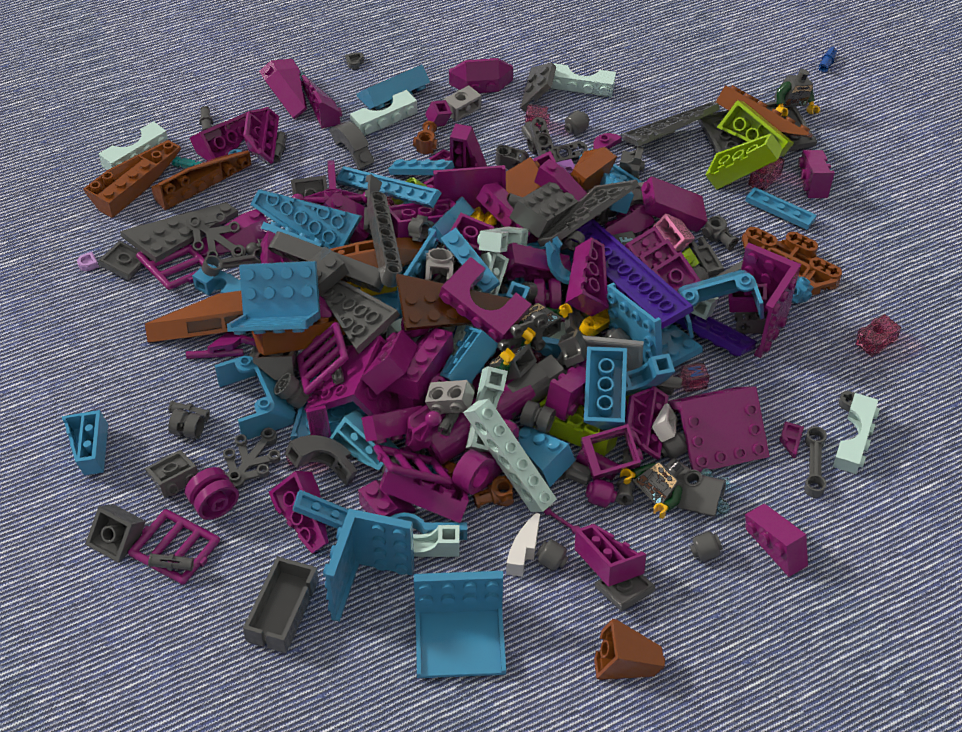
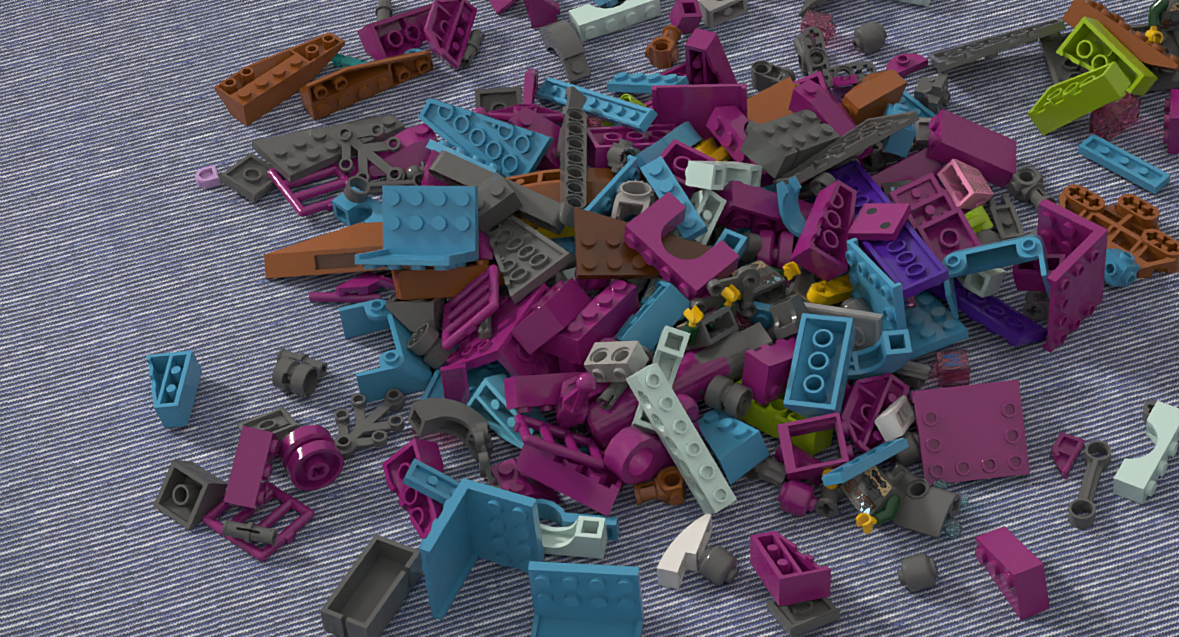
camera: 15 degrees right, 5 degrees down
light aqua arch [99,121,168,170] -> none
magenta hinge [544,507,580,534] -> none
none -> magenta wedge [223,426,280,512]
none -> dark grey plant [471,422,501,489]
none -> dark azure tile [821,438,909,486]
none -> magenta tile [831,74,858,87]
none -> magenta tile [847,203,912,241]

